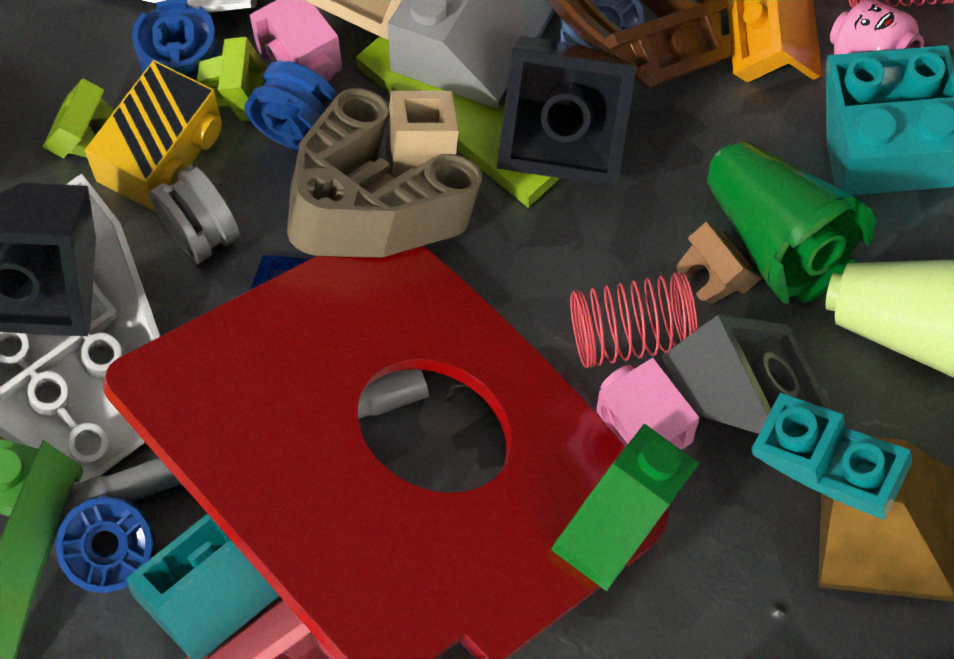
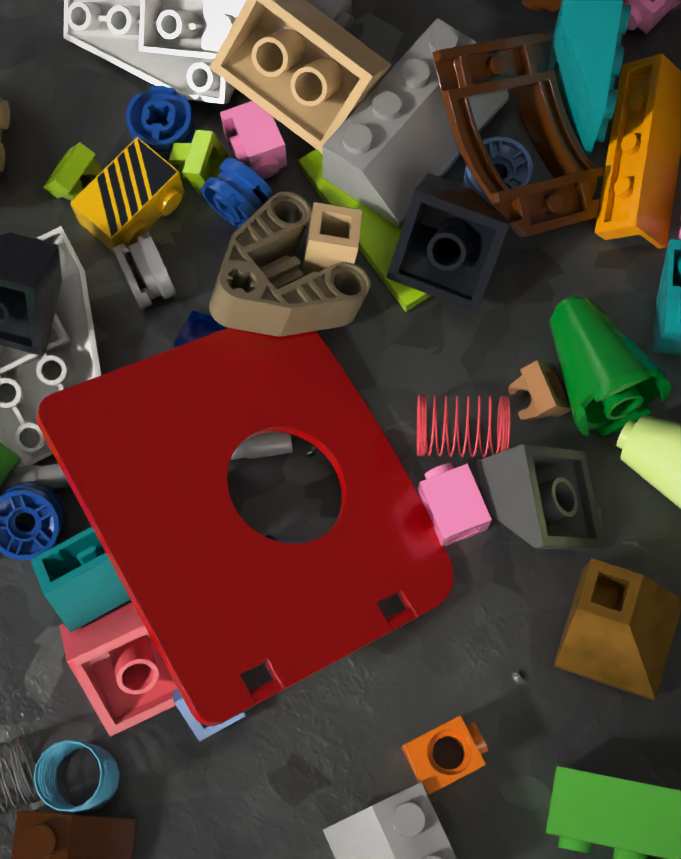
camera: 15 degrees right, 10 degrees up
green slope [551,423,700,591] -> none
teal slope [751,393,912,520] -> none

